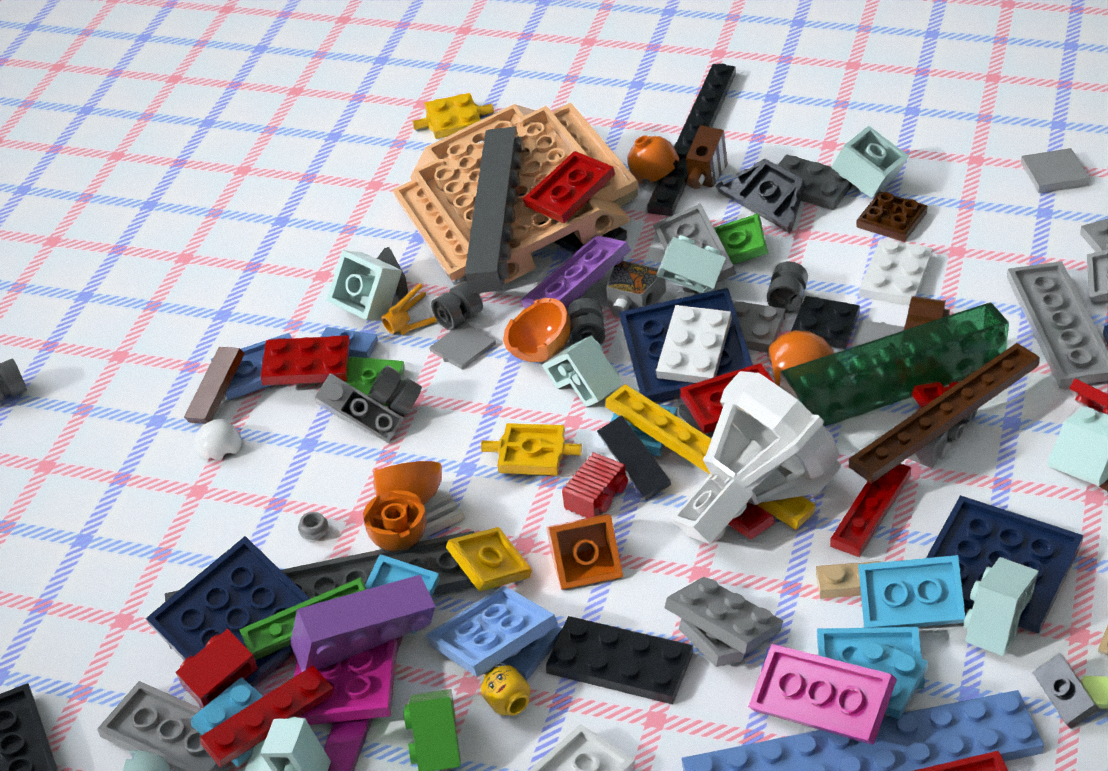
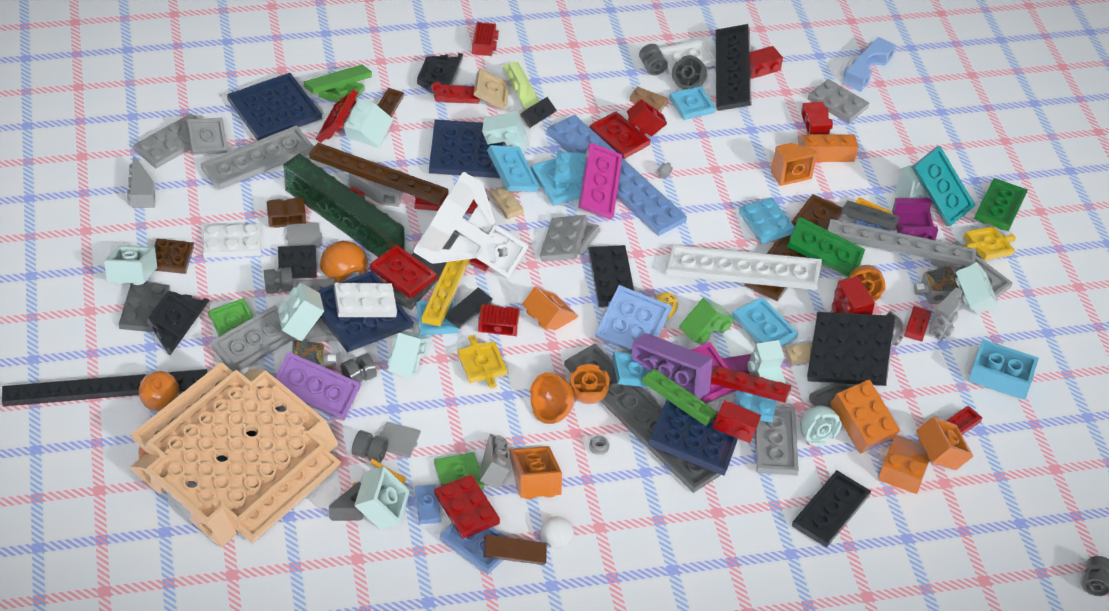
camera: 125 degrees left, 5 degrees up
dark grey wheel [368,365,422,417] -> none
yellow plate [412,93,494,139] -> none
yellow tile [446,527,533,592] -> none
dark grey brick [464,126,524,294] -> none
orange cylinder [503,298,571,363] -> none
red plate [523,151,616,223] -> none
reddish brown torso [686,125,728,189] -> none
light grey tile [1021,148,1090,193] -> none
none -> light grey slope [127,157,155,208]
none -> orange slope [509,446,562,499]

